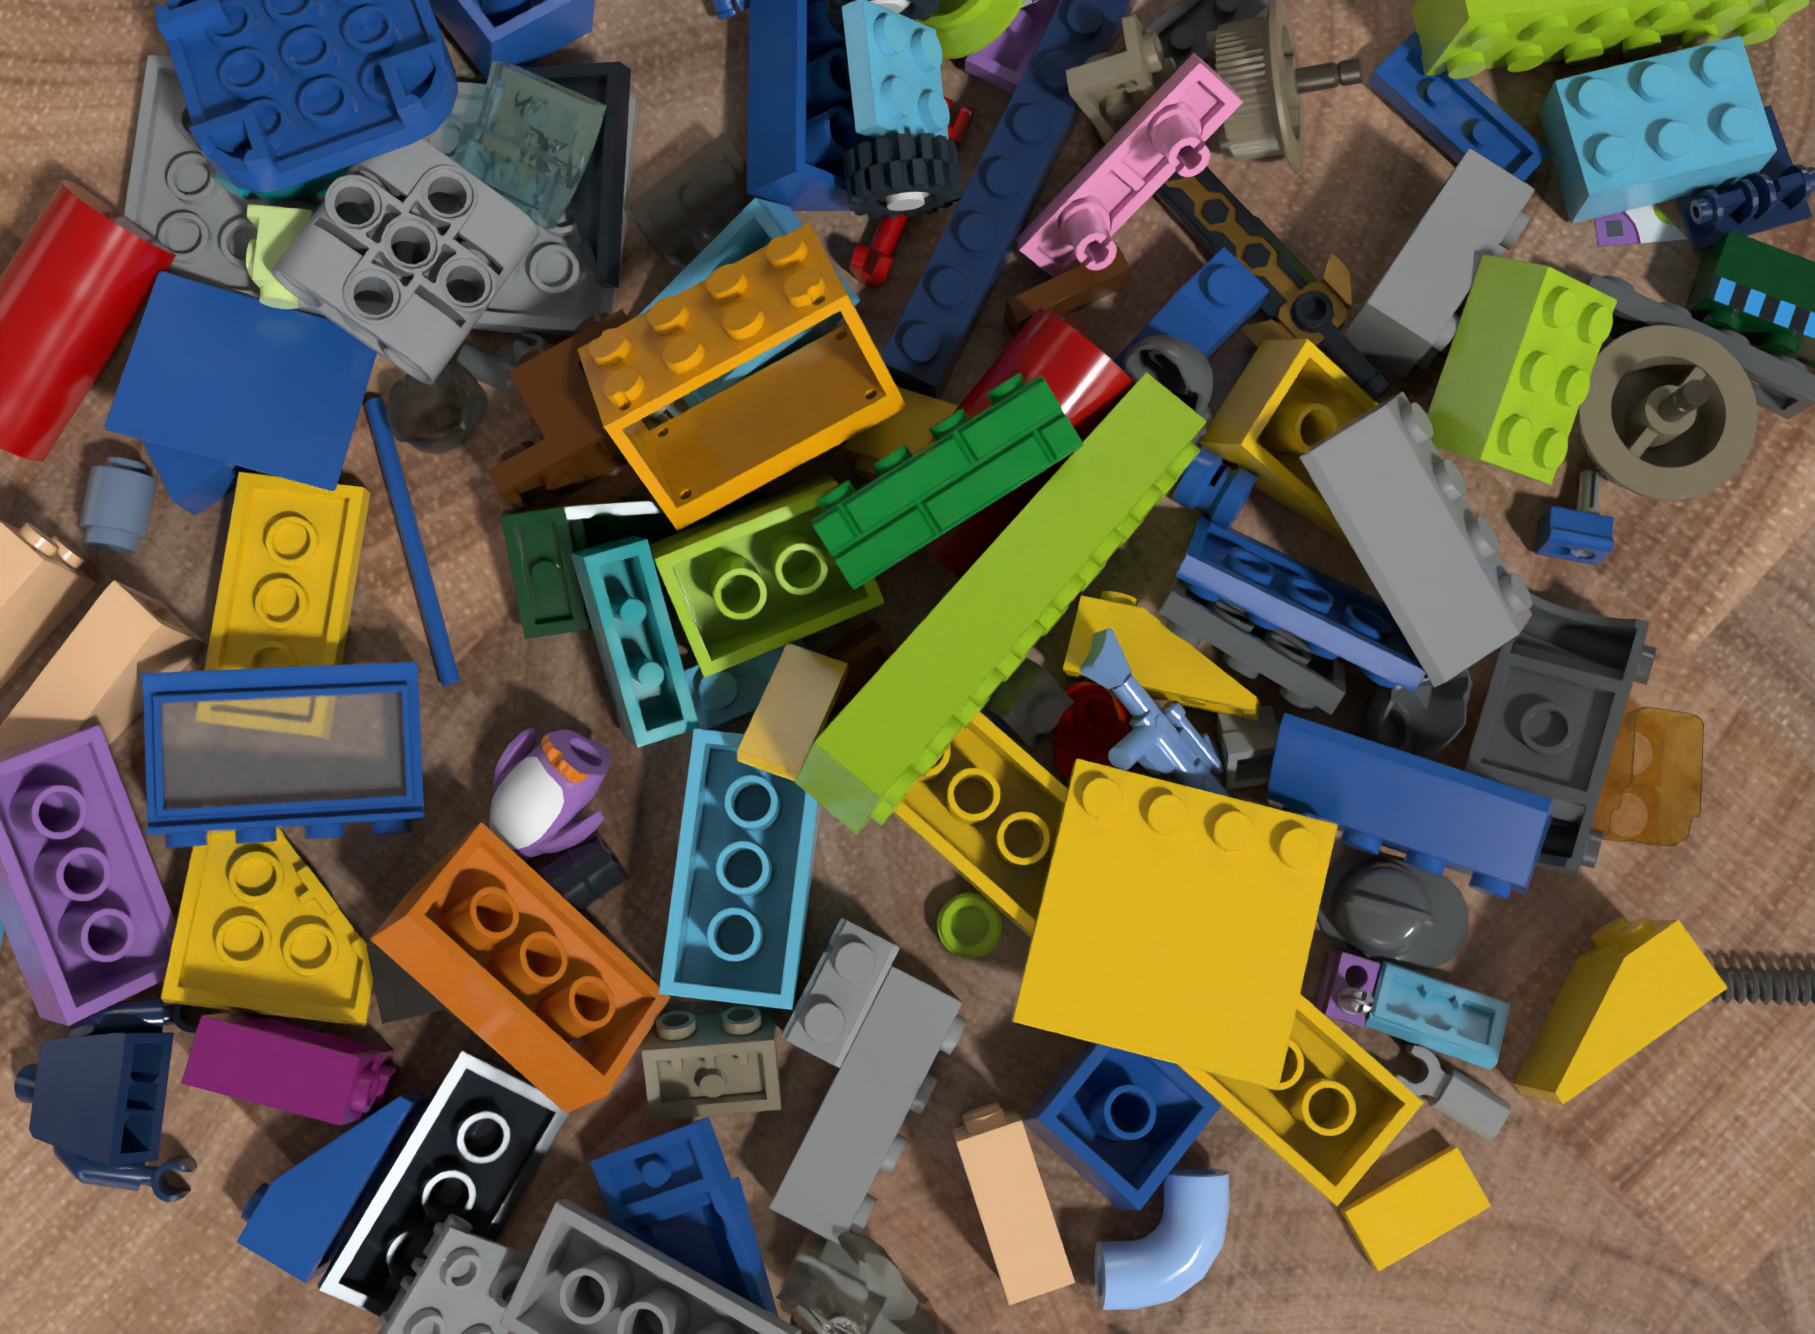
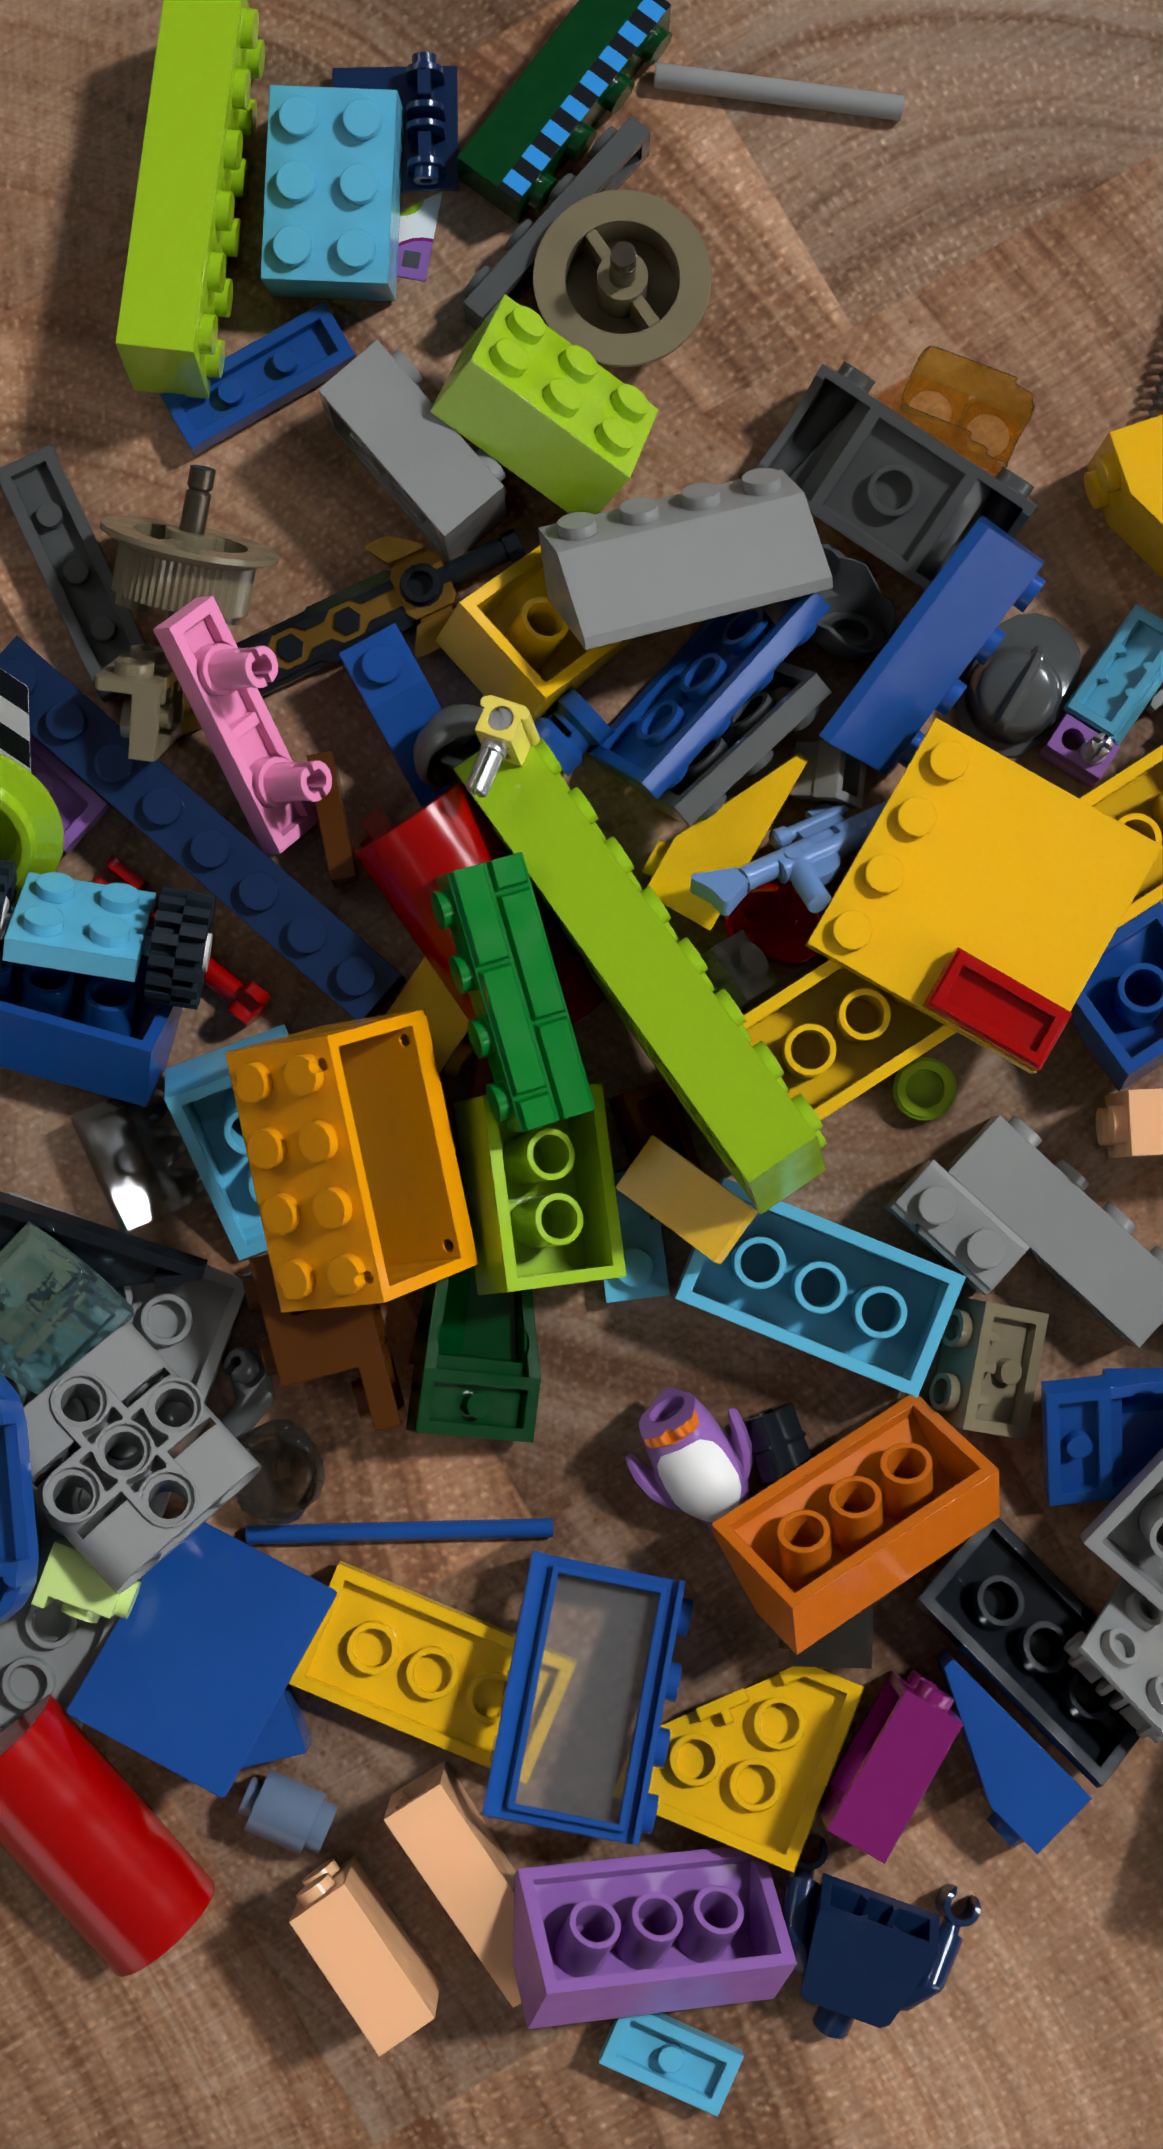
camera: 75 degrees left, 5 degrees up
teal brick [571,536,700,748] -> none
blue piece [1534,470,1614,565] -> none
none -> piece [465,695,540,797]
none -> red tile [922,947,1073,1071]

